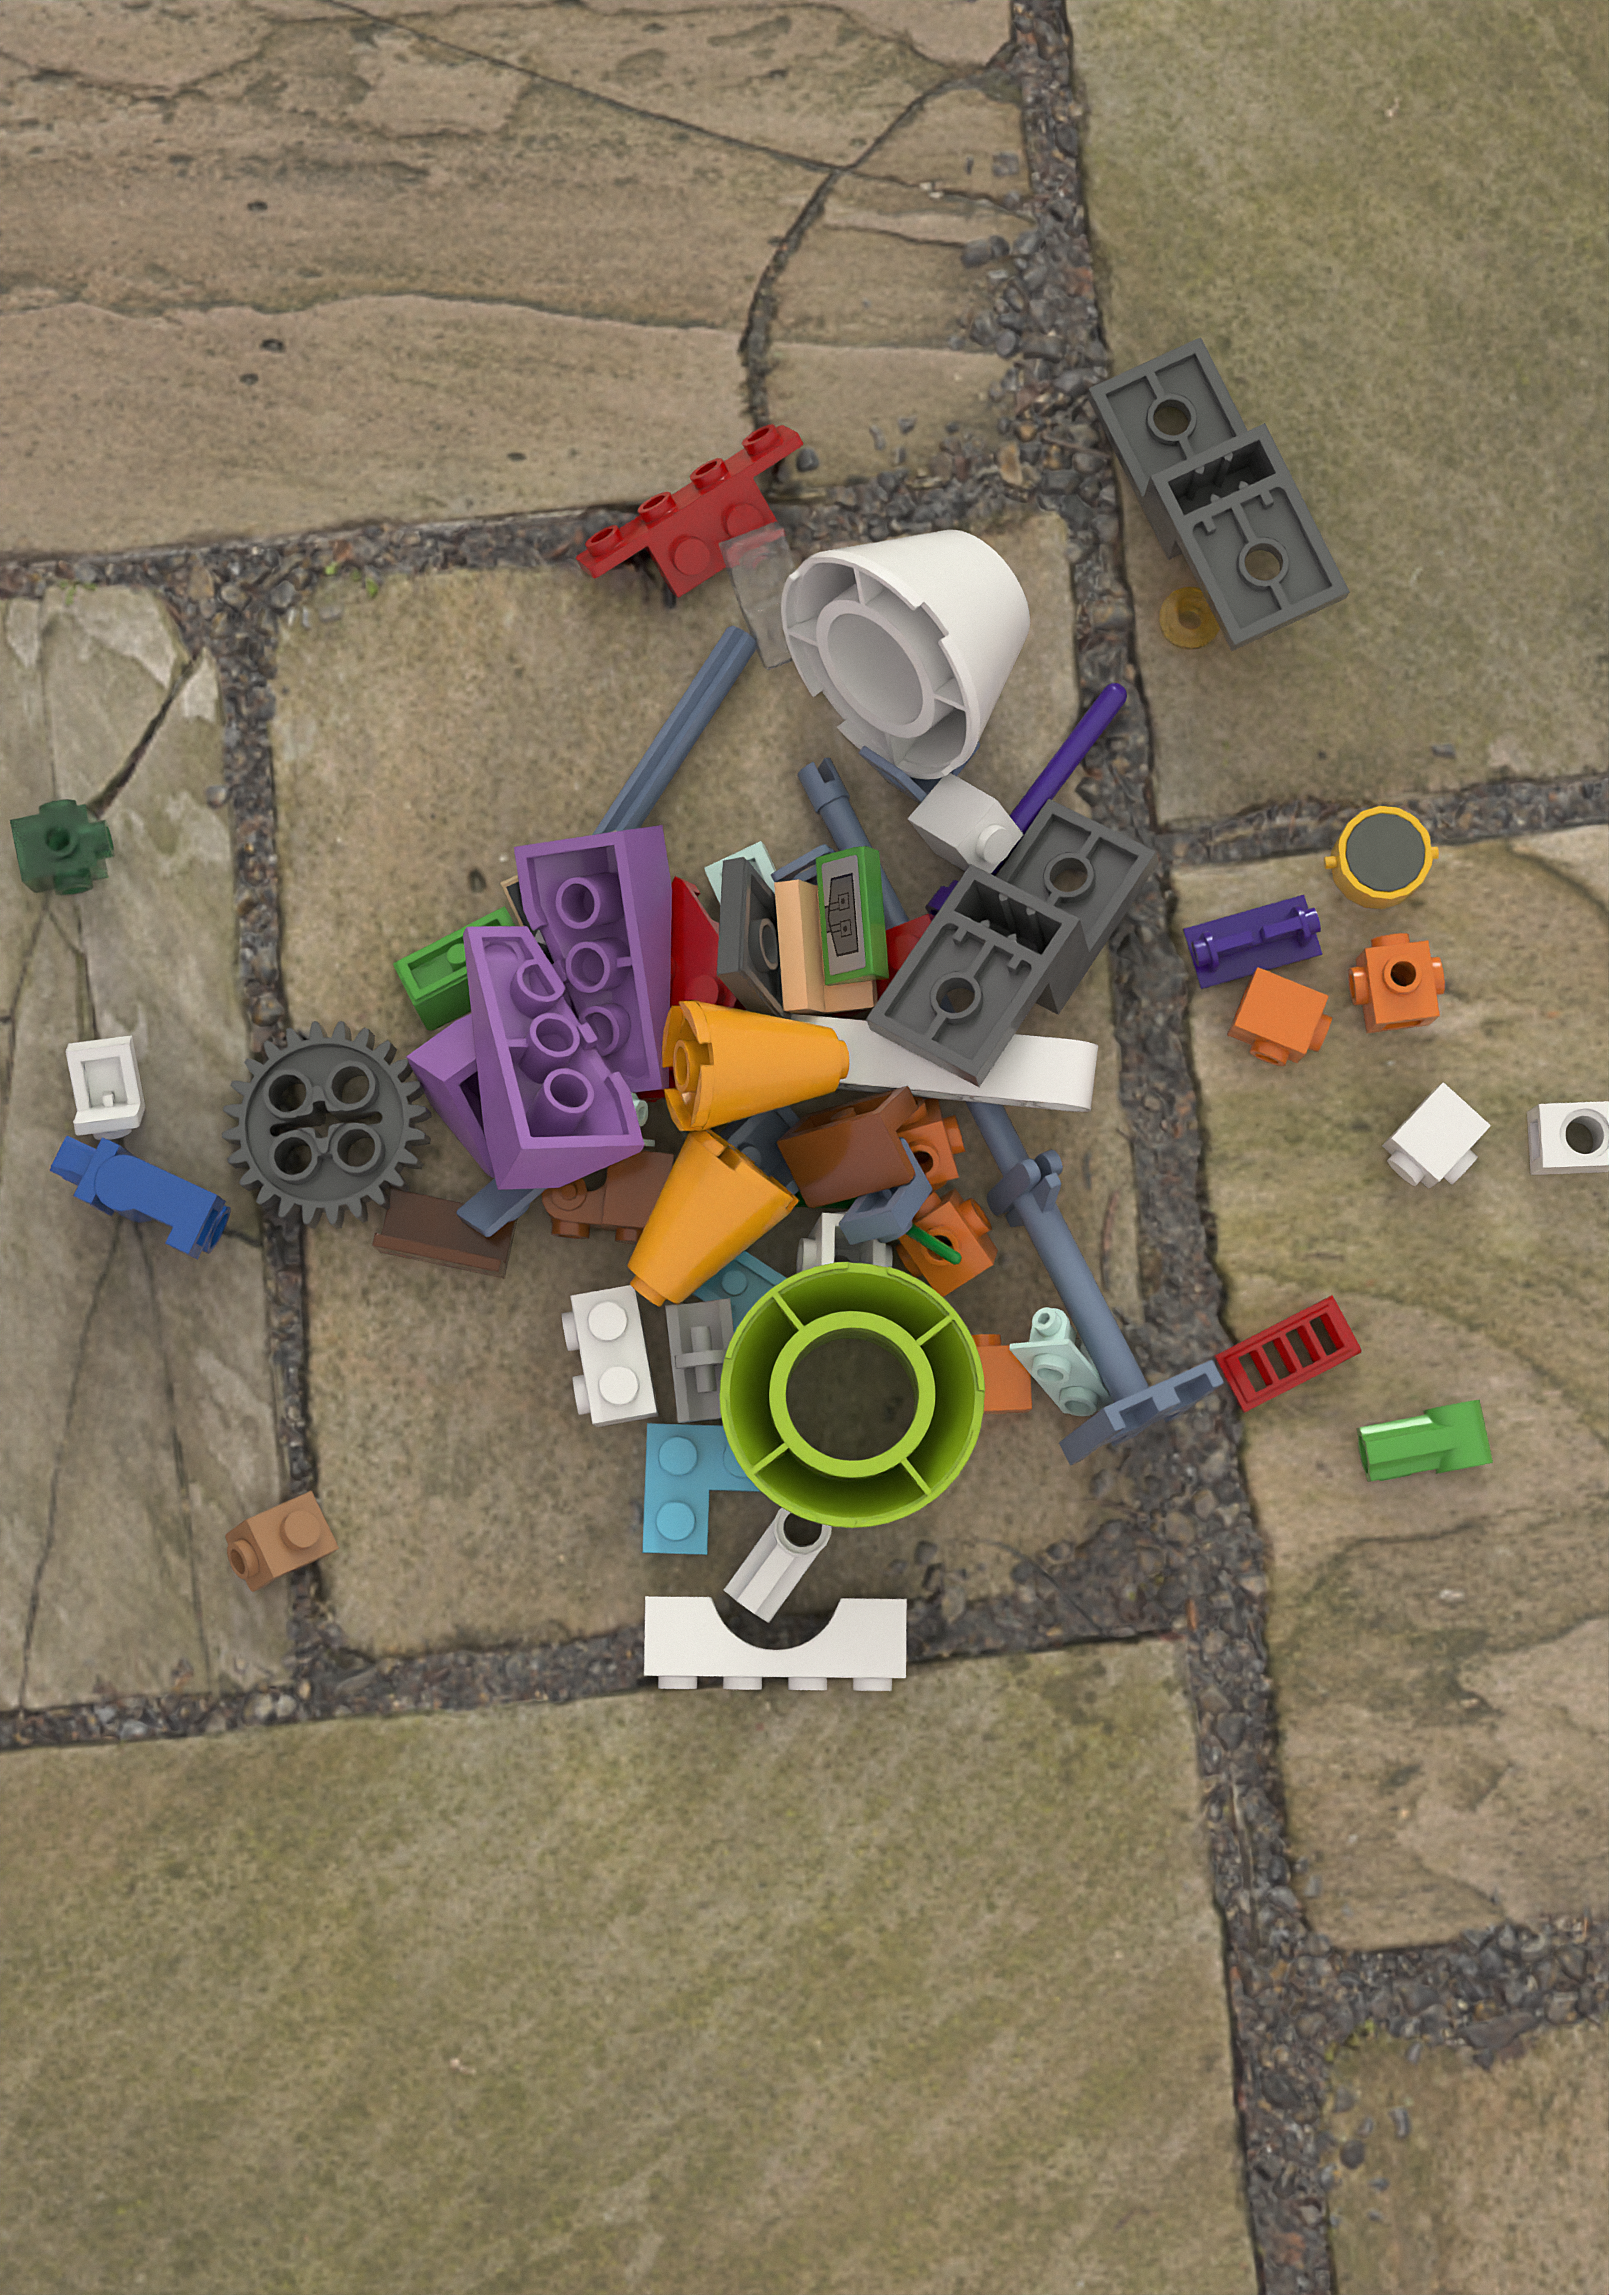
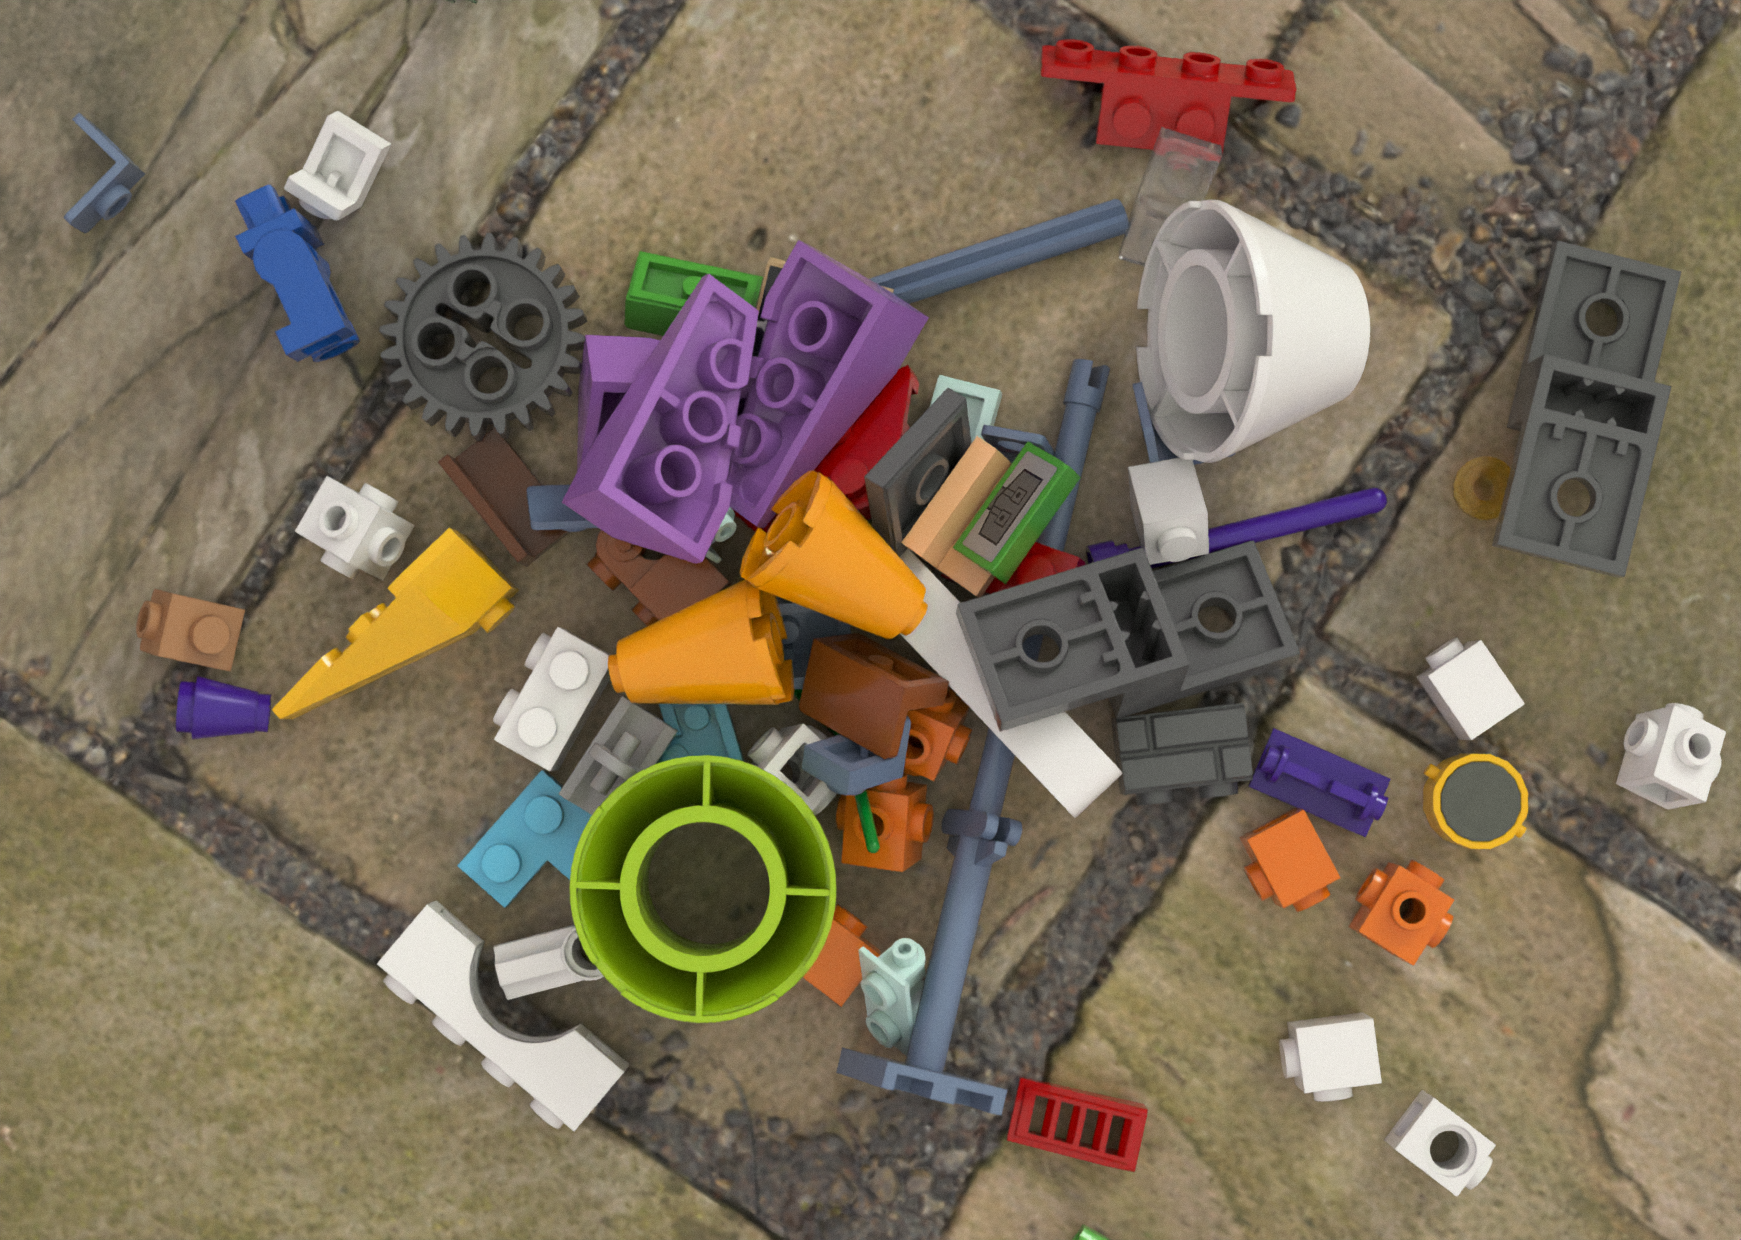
camera: 45 degrees right, 5 degrees up
none -> dark purple cone [176,676,271,740]
none -> yellow wedge [272,527,519,719]
none -> white brick [295,476,415,580]
none -> dark grey brick [1111,703,1253,806]
none -> white brick [1417,637,1525,740]
none -> white brick [1616,703,1726,810]

